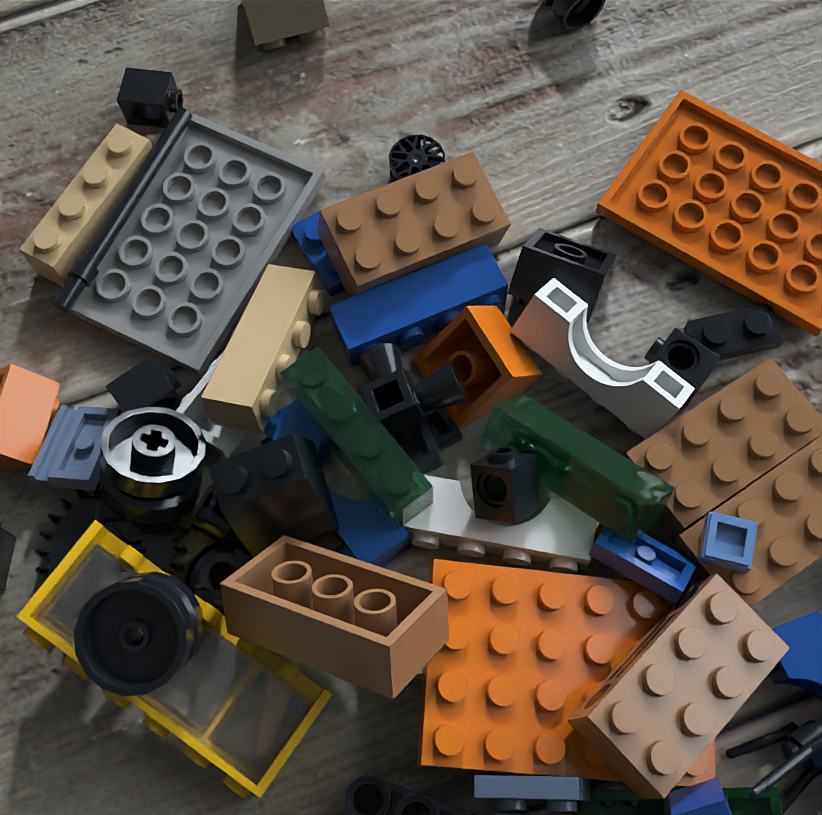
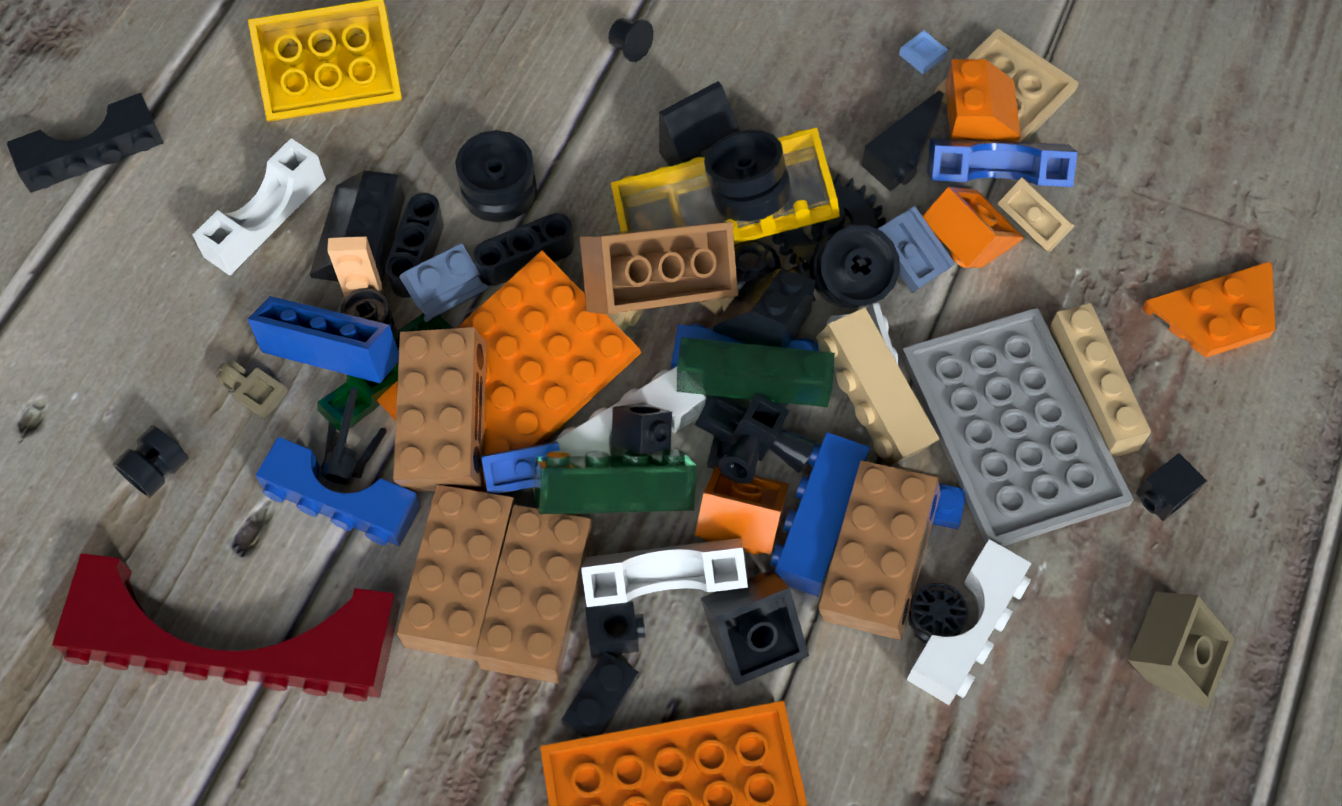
camera: 130 degrees right, 5 degrees down
black bar [54,107,193,313] -> none
black brick [105,356,182,412] -> none
sand blue plate [474,775,591,812] -> none
medium blue tile [697,511,758,573] -> none
none -> black slope [659,81,740,167]
none -> white arch [907,539,1031,705]

